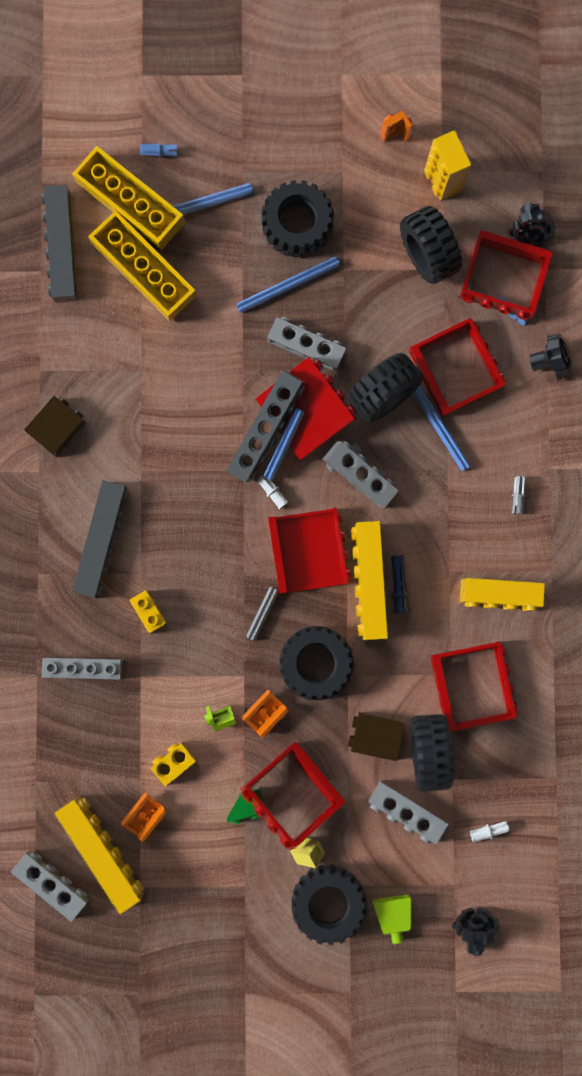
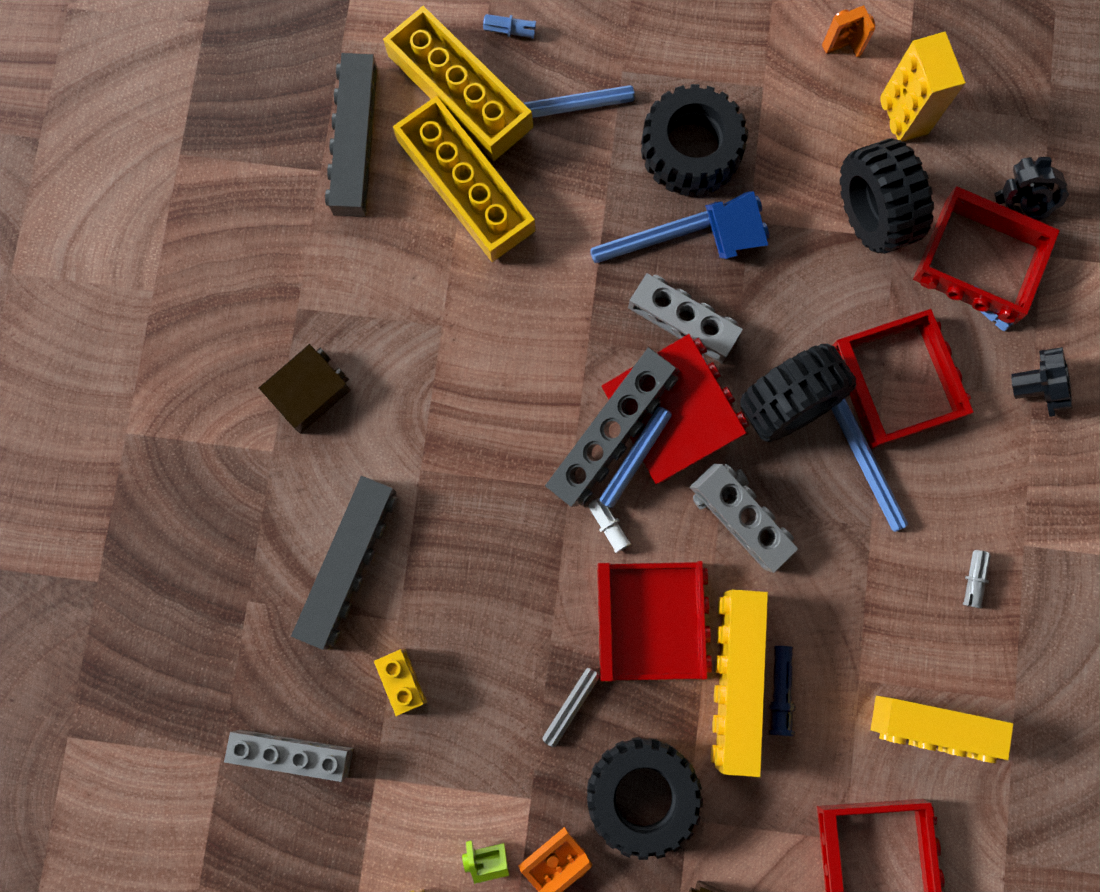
camera: 15 degrees right, 5 degrees down
none -> blue hips [705,191,769,259]

